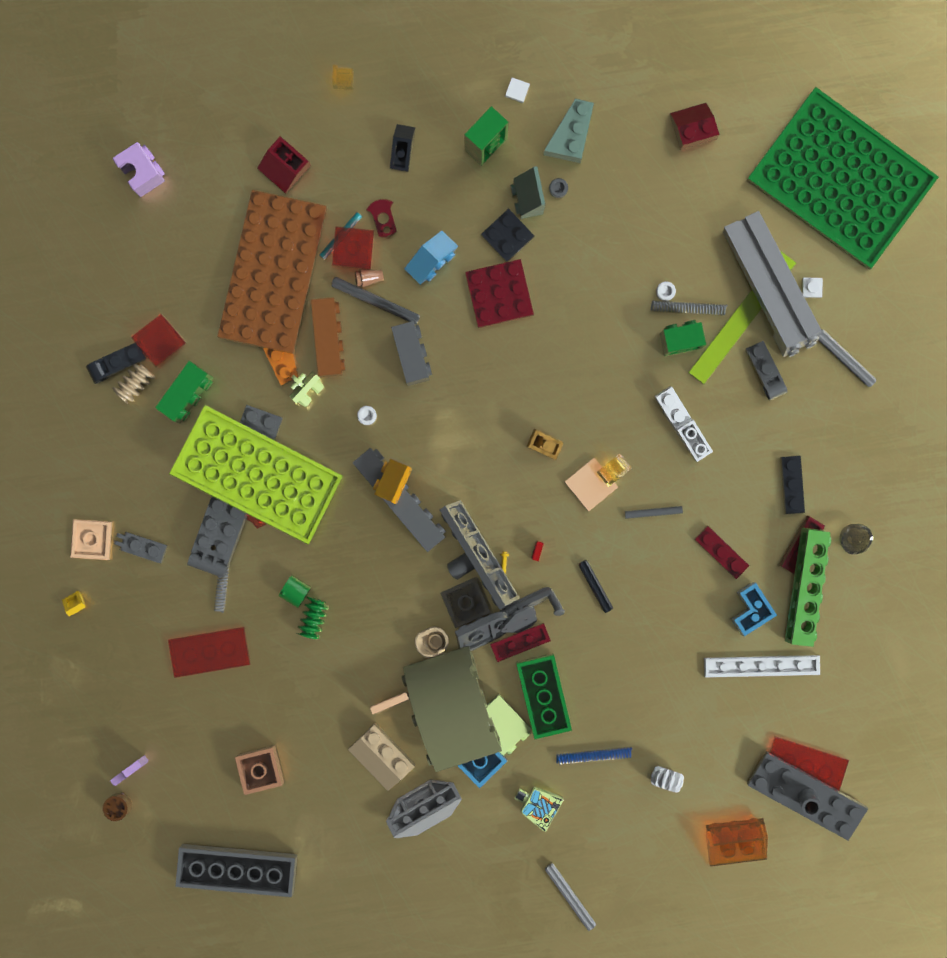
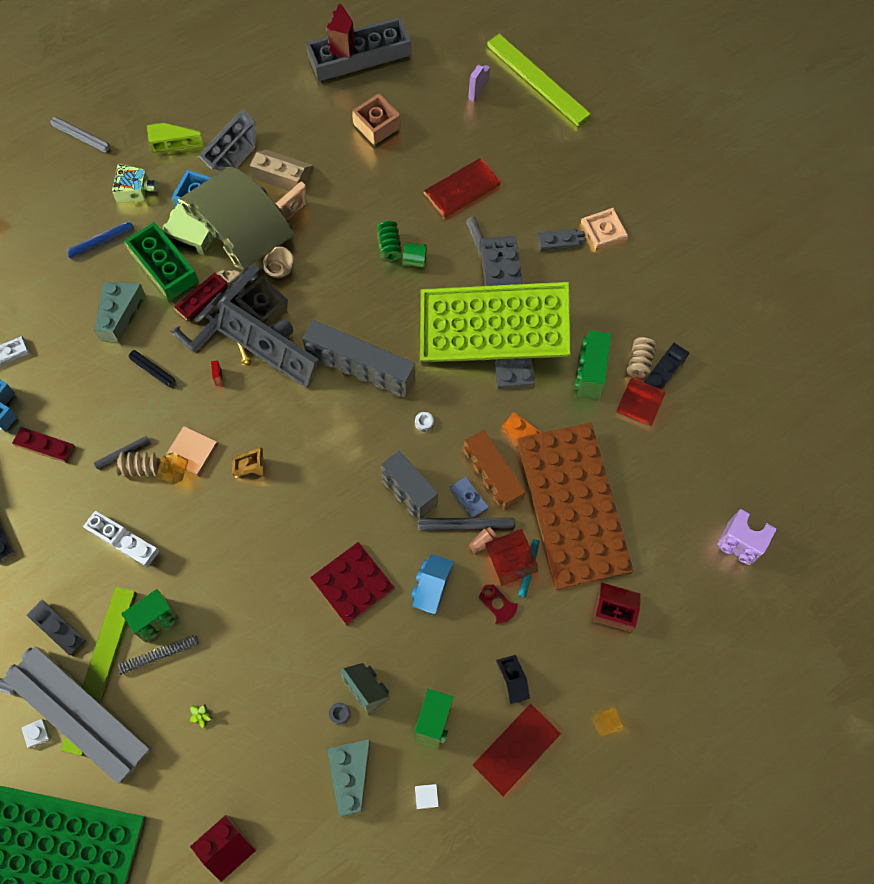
camera: 150 degrees right, 20 degrees down
yellow plate [62,590,86,616] -> none
reddish brown piece [103,792,132,821] -> none
yellowish green hips [289,371,324,407] -> none
light orange slope [373,459,412,504] -> none
black plate [481,208,535,262] -> none
white gear [650,766,684,793] -> none
white tile [656,281,676,301] -> none
none -> sand green wedge [94,282,146,342]
none -> tan piece [117,452,161,477]
none -> lime slope [147,123,204,153]
none -> lime plant [190,704,213,729]
none -> tan tile [216,270,241,287]
none -> dark red slope [326,4,355,58]
none -> sand blue plate [450,477,488,518]
none -> clear red tile [472,703,561,797]
none -> lime tile [487,34,590,126]

